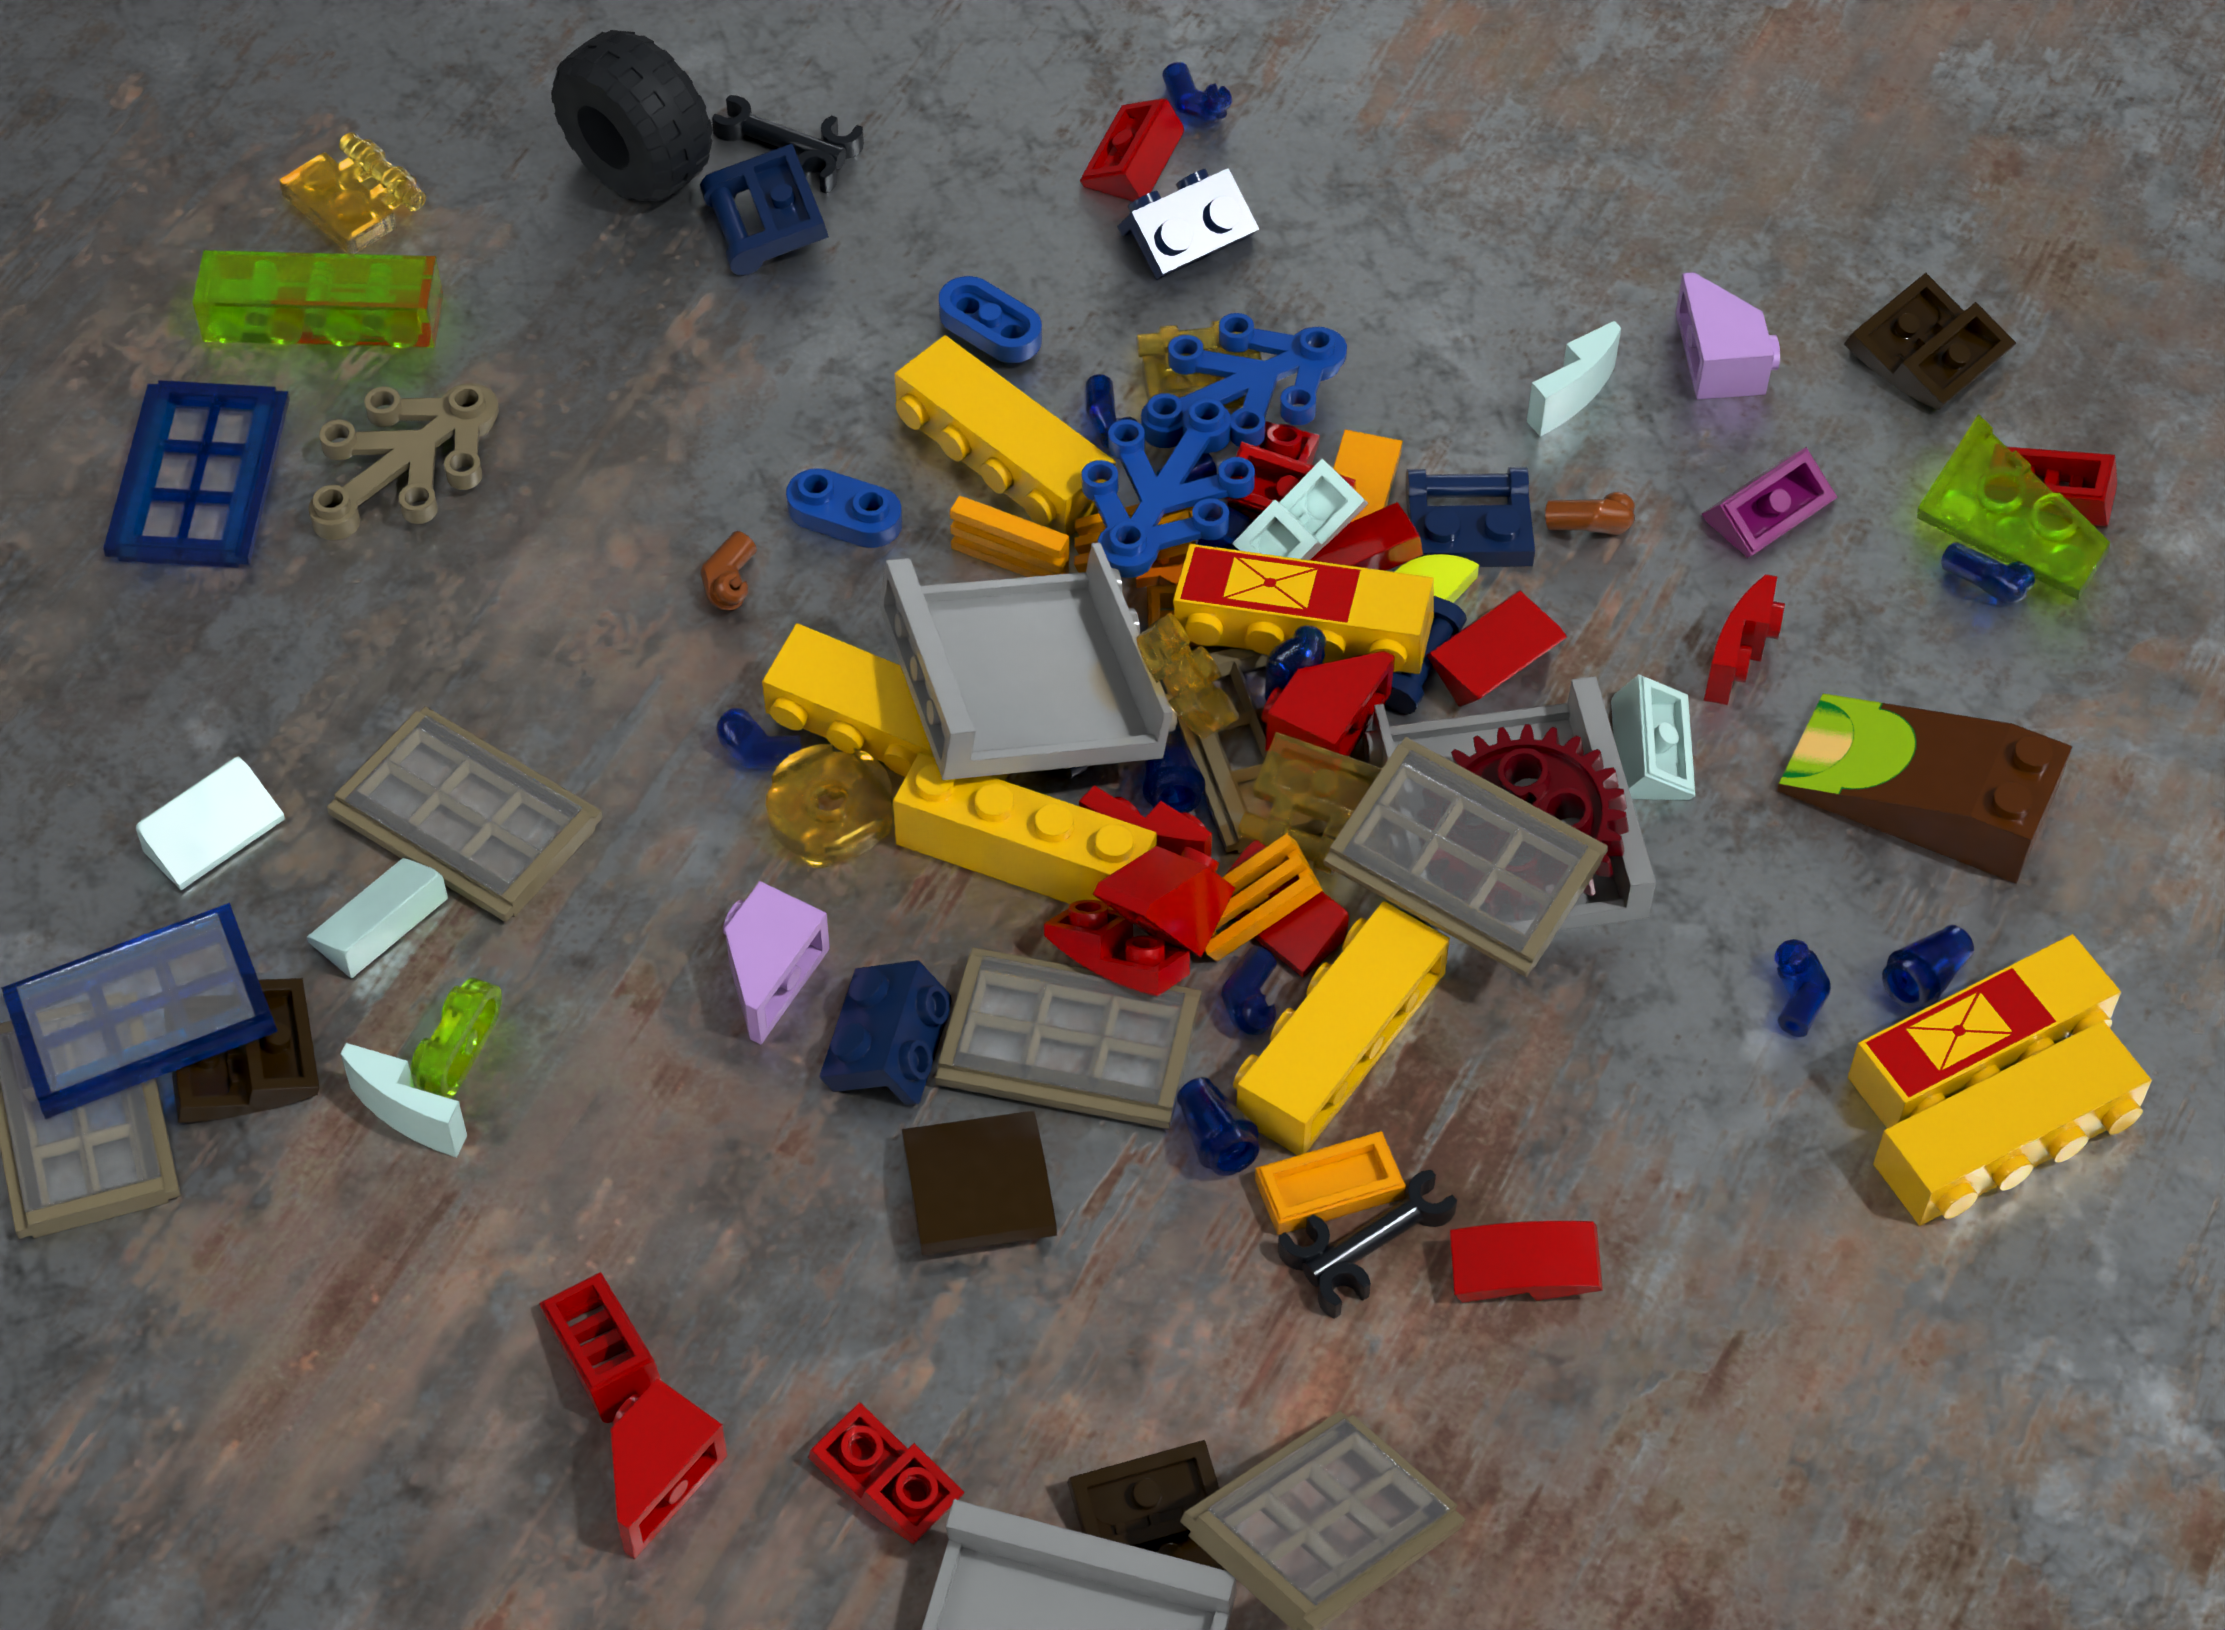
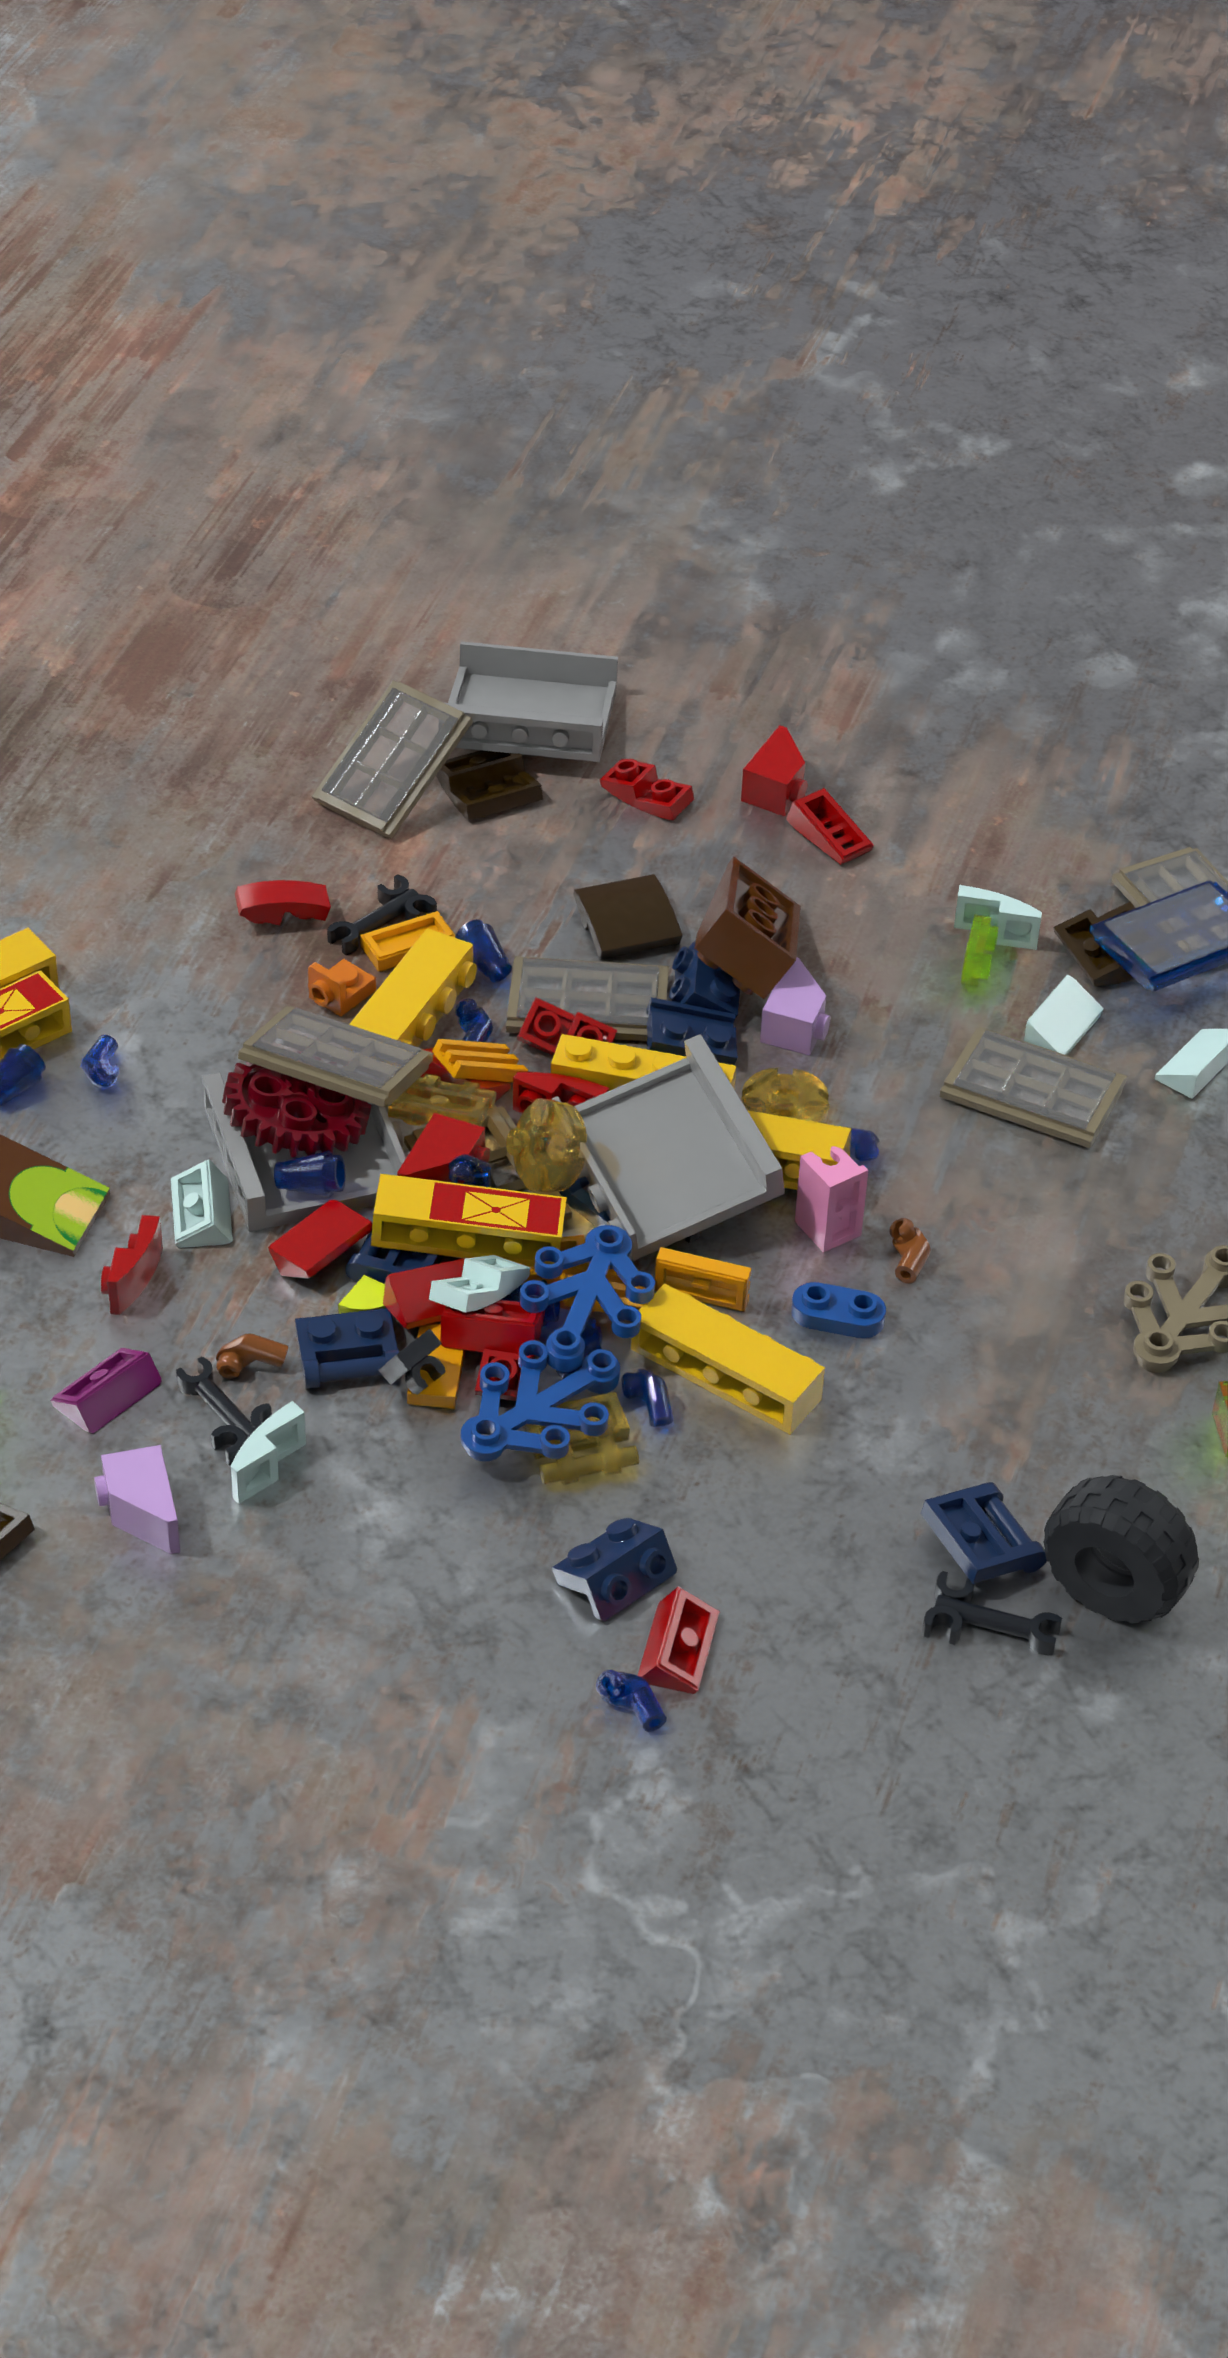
camera: 170 degrees right, 10 degrees down
blue plate [939,276,1042,363] -> none
red slope [1093,846,1235,957] -> none
none -> black bar [176,1356,272,1466]
none -> clear blue cone [274,1151,346,1197]
none -> orange bracket [308,959,376,1017]
none -> black tile [379,1329,446,1395]
none -> dark blue plate [646,997,738,1065]
none -> reddish brown slope [694,857,801,999]
none -> bright pink hinge [795,1146,869,1253]

